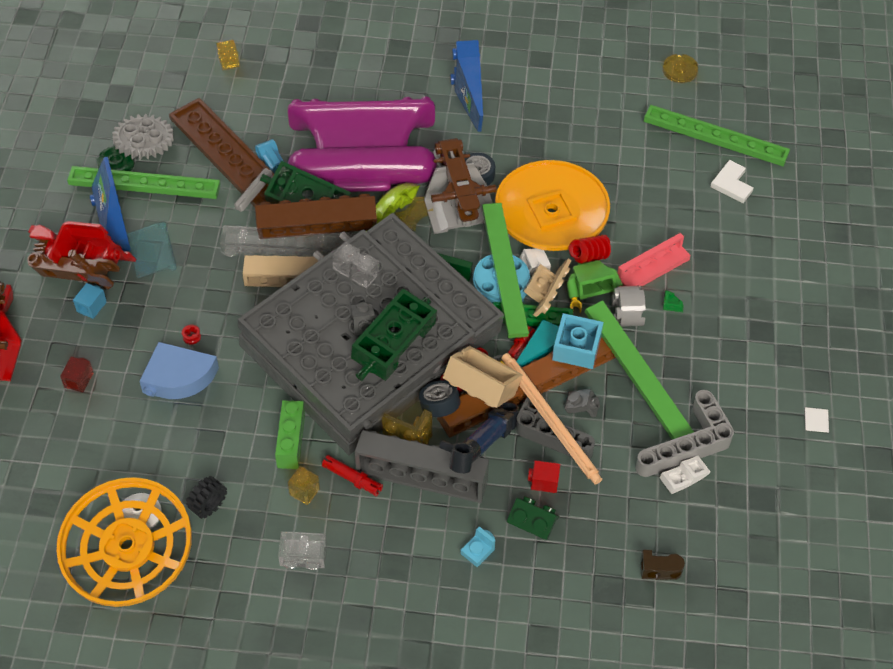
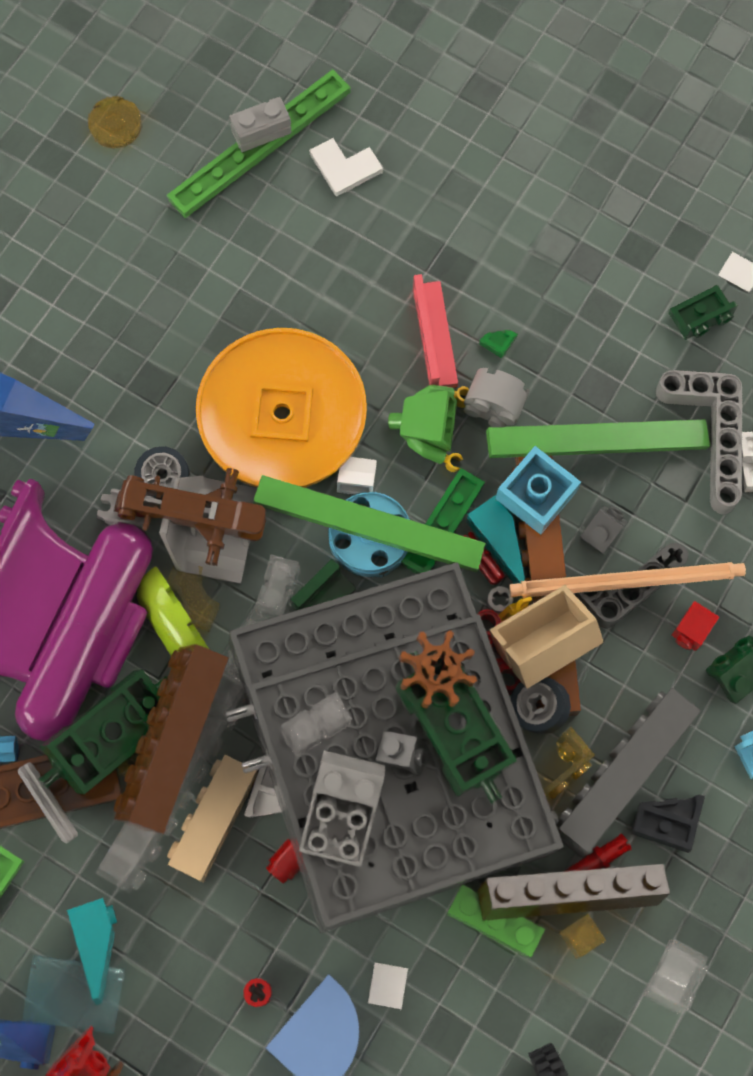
camera: 65 degrees left, 20 degrees up
black piece [439,402,519,474] -> none
tan bracket [523,258,571,317] -> none
red piece [568,235,611,263] -> none
none -> teal slope [67,898,118,1005]
none -> light grey brick [229,96,292,152]
none -> clear piece [254,554,300,620]
none -> light grey slope [299,751,385,867]
none -> white sticker [368,963,408,1009]
none -> dark orange gear [399,630,477,708]
none -> brick [478,864,670,921]
none -> black wing [631,795,705,853]
none -> dark green bracket [668,284,738,340]

